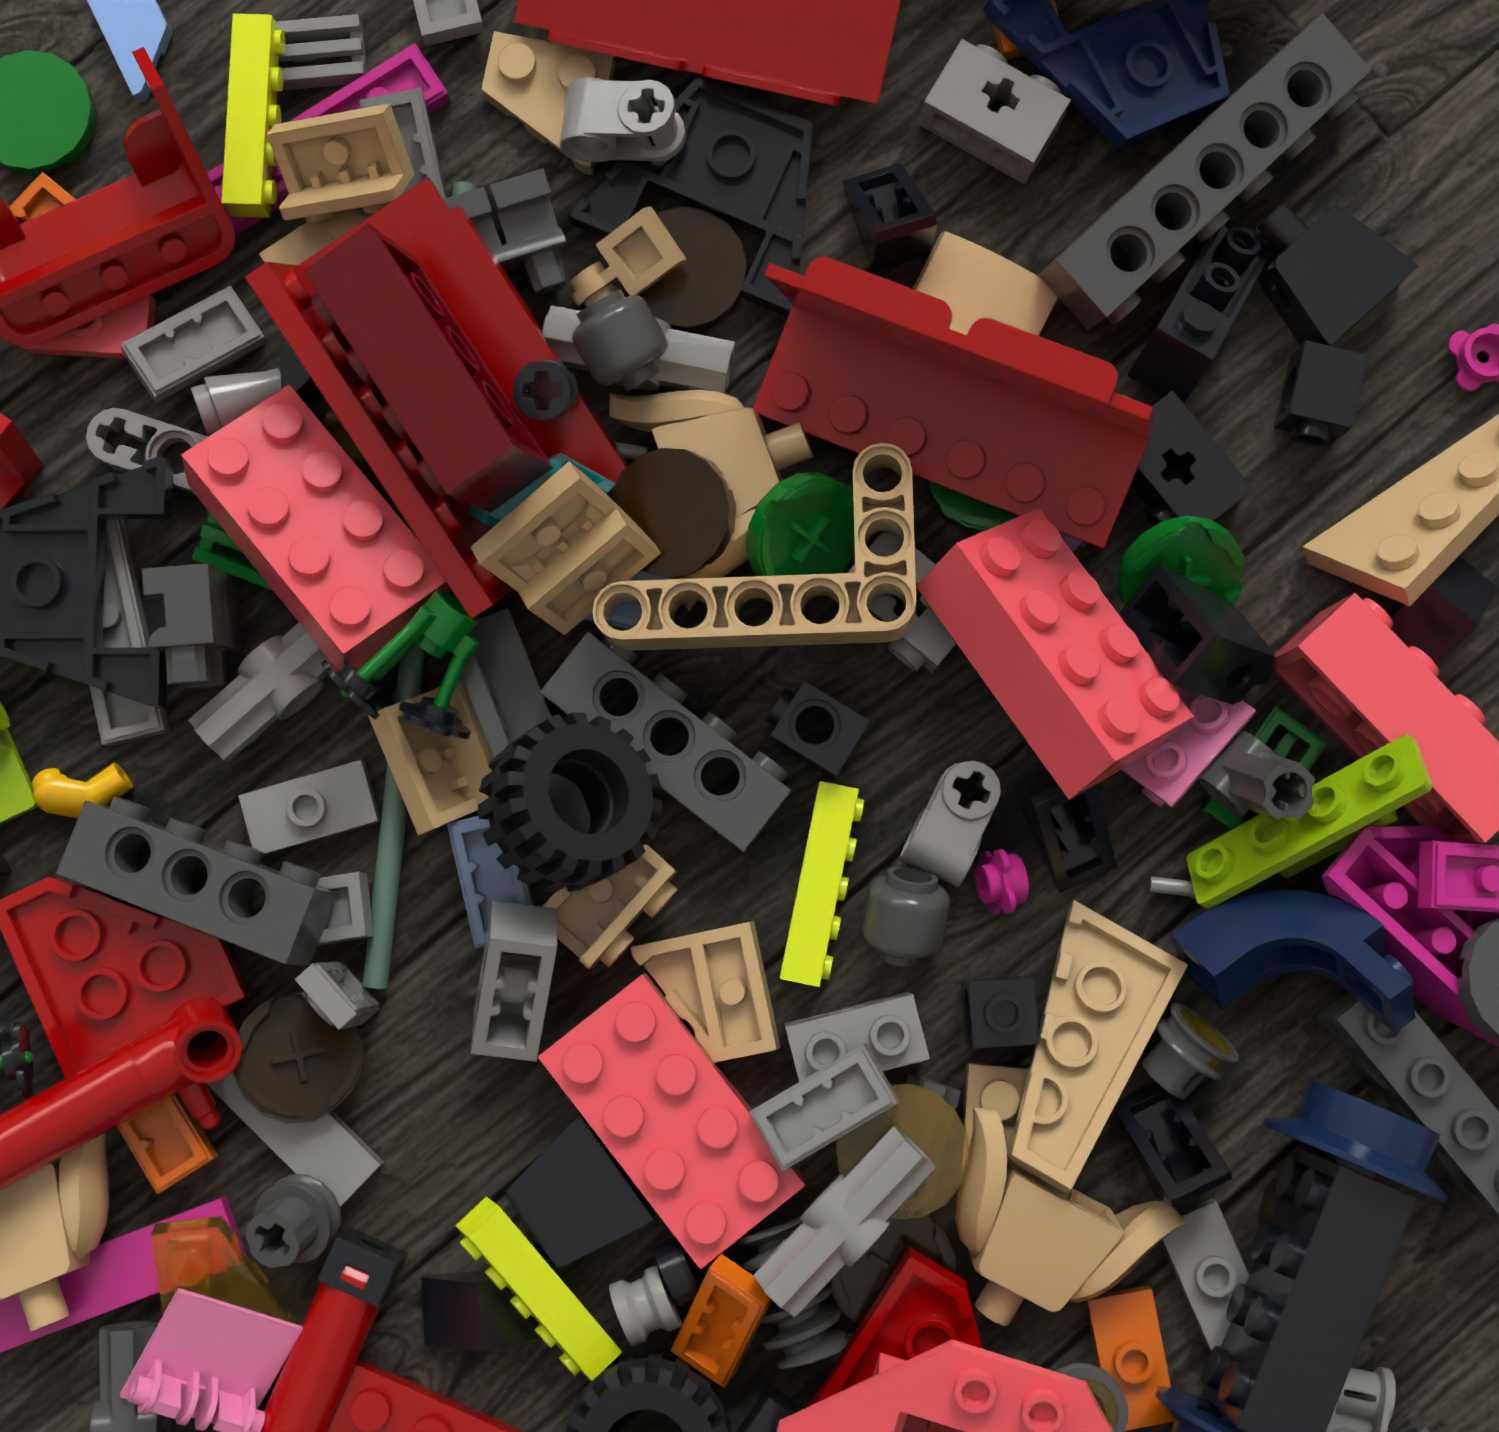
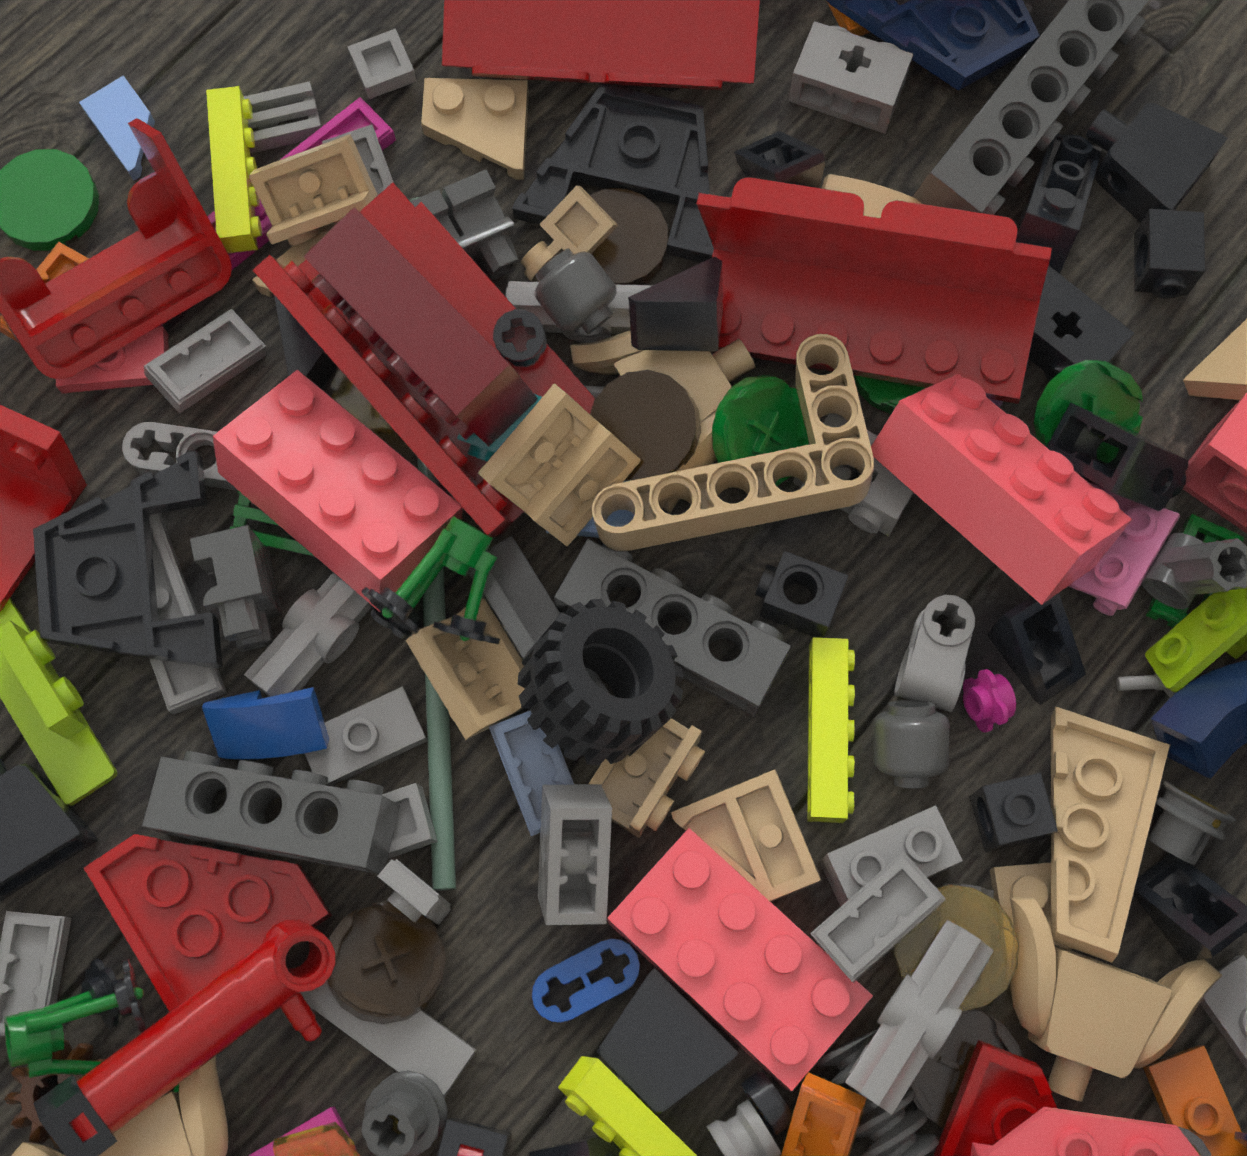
camera: 10 degrees left, 10 degrees down
yellow arm [32,762,133,819] -> none
orange plate [117,1092,219,1194] -> none
light grey cone [191,368,281,436] -> none
light grey piece [560,77,686,163] -> none
none -> blue slope [202,687,329,759]
none -> blue beam [532,939,640,1023]
none -> black slope [628,257,723,351]

